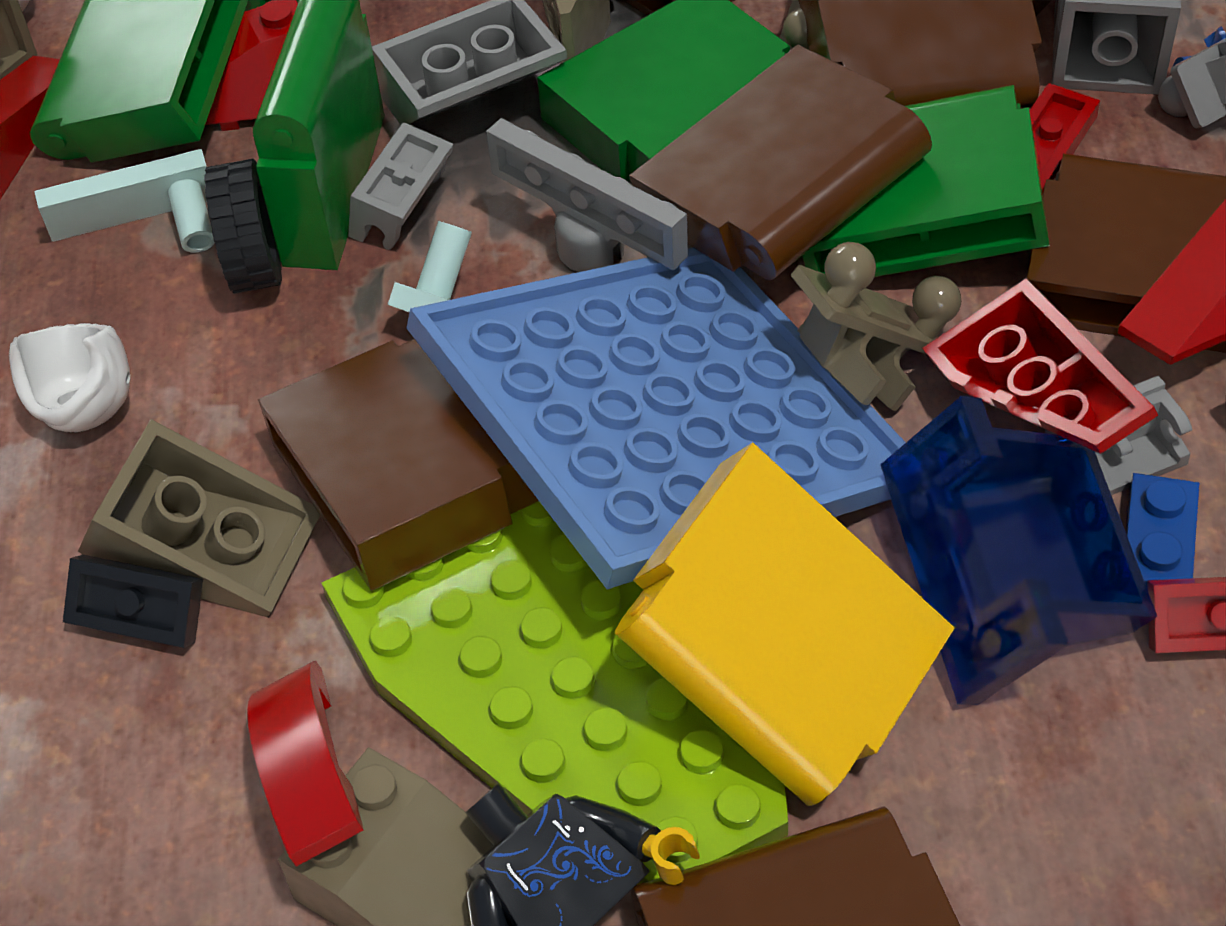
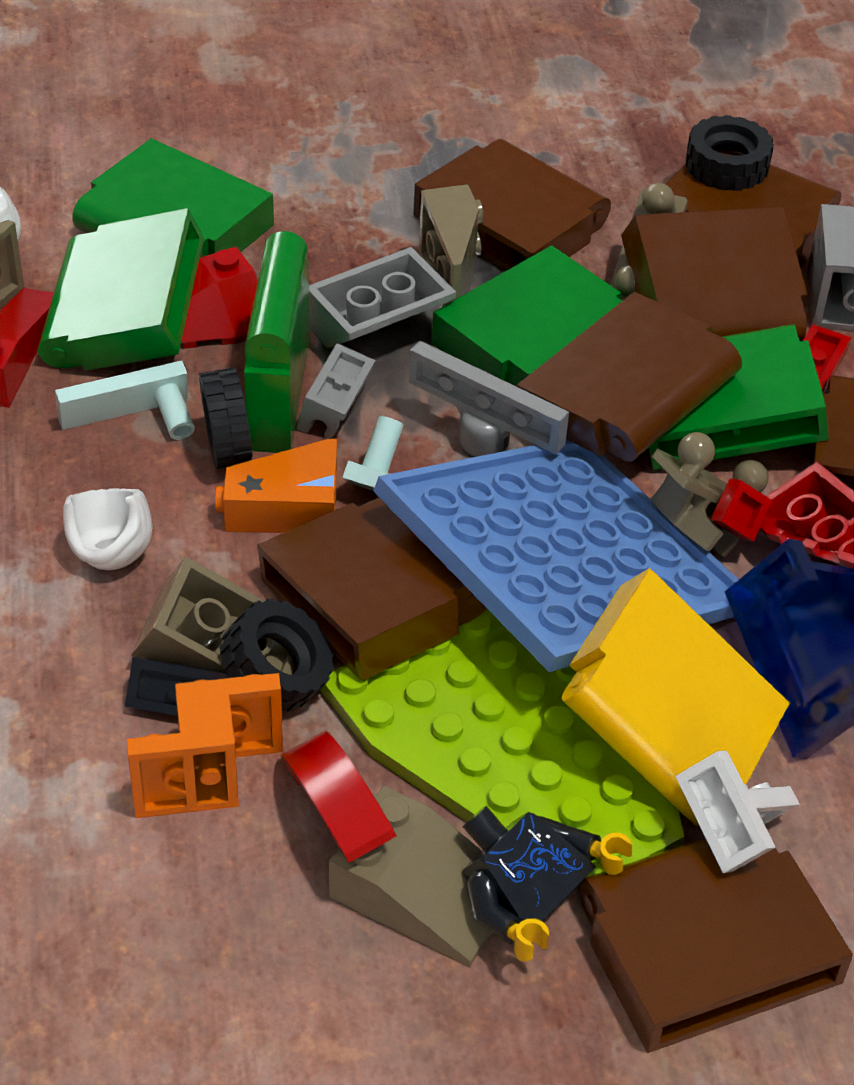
camera: 10 degrees left, 5 degrees down
none -> orange bracket [127,673,283,818]
none -> orange slope [215,439,337,533]
none -> black tyre [220,599,334,712]
none -> white bracket [675,751,800,873]
none -> red plate [710,478,772,542]

